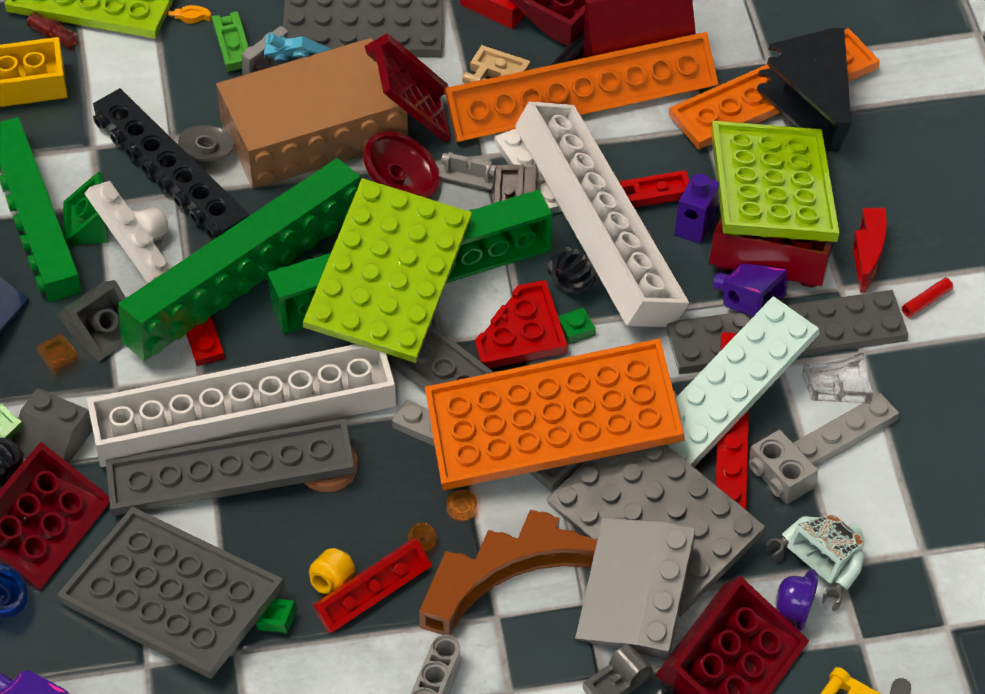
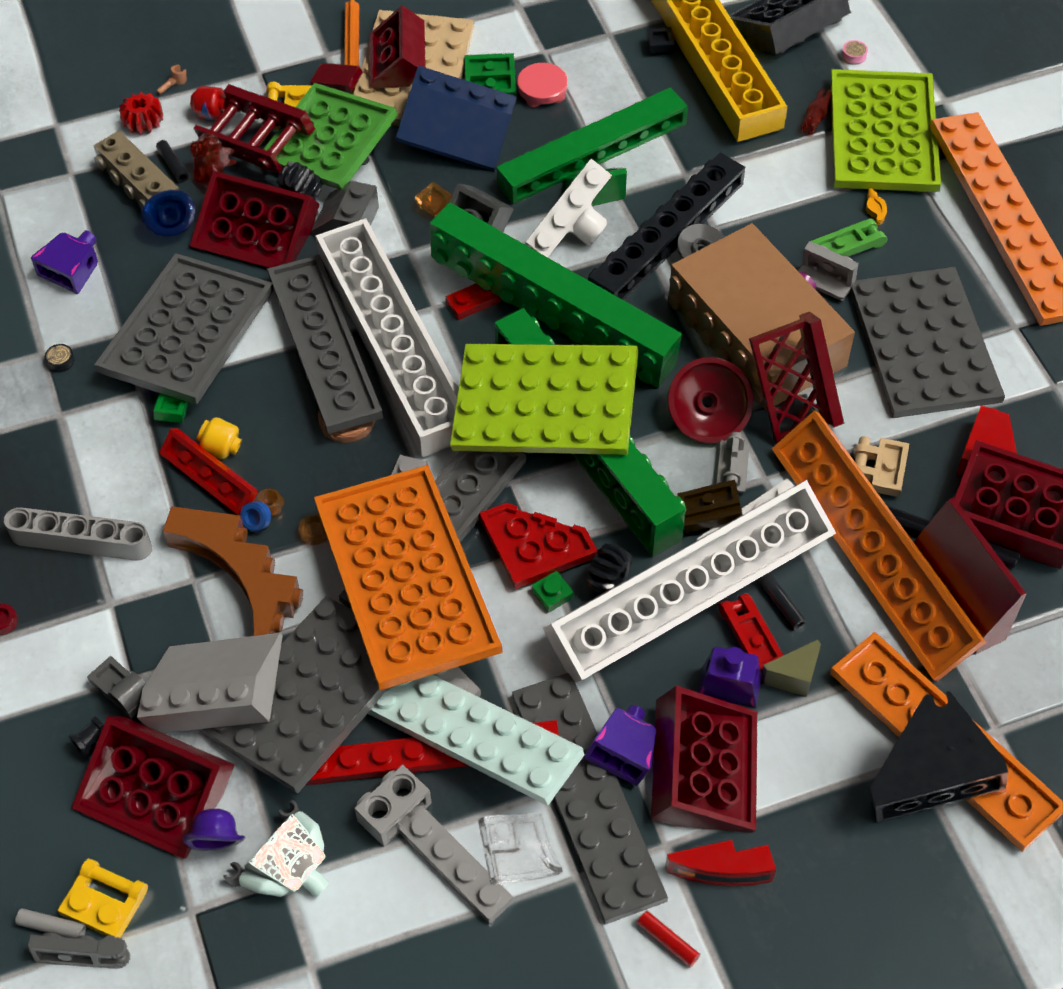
camera: 80 degrees right, 5 degrees up
medium azure plate [264,33,331,64] -> none
lime plate [711,121,839,242] -> none
none -> blue tile [240,501,271,532]
none -> black piece [759,574,807,630]
none -> olive slope [761,640,821,697]

